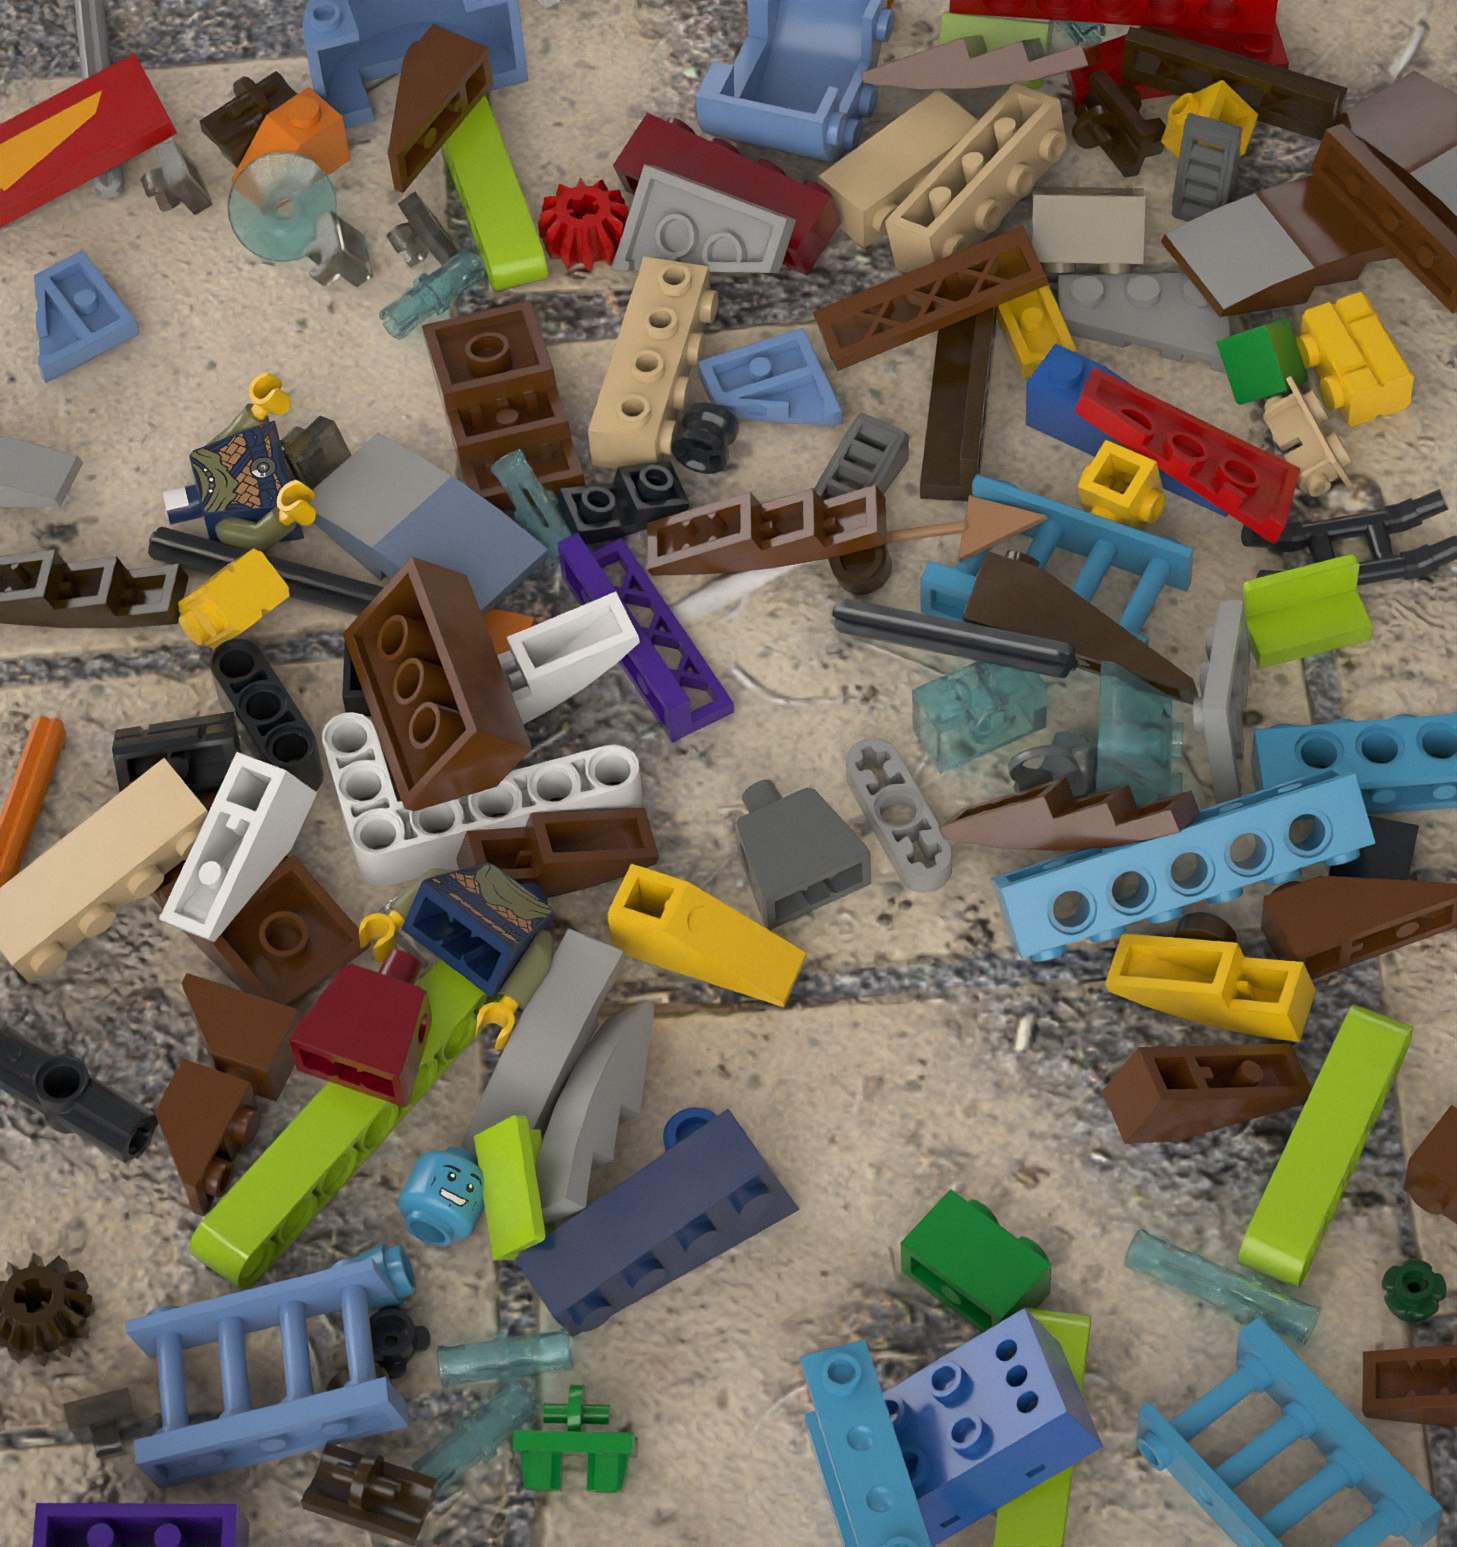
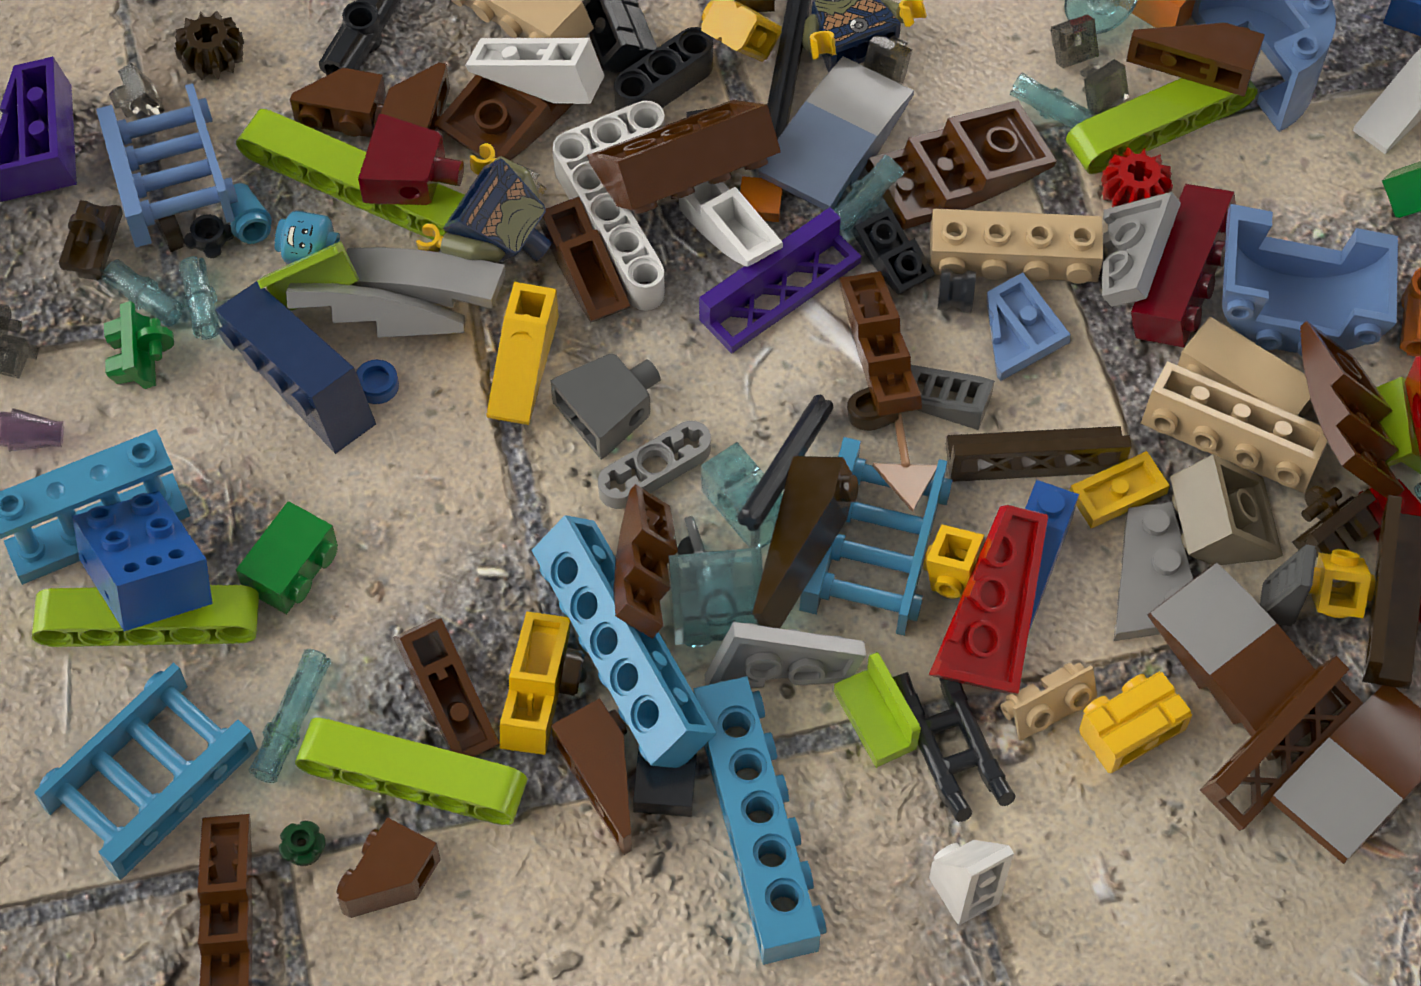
camera: 75 degrees right, 5 degrees up
reddish brown fence [813,226,1049,371] -> none
green panel [1216,317,1308,405] -> none

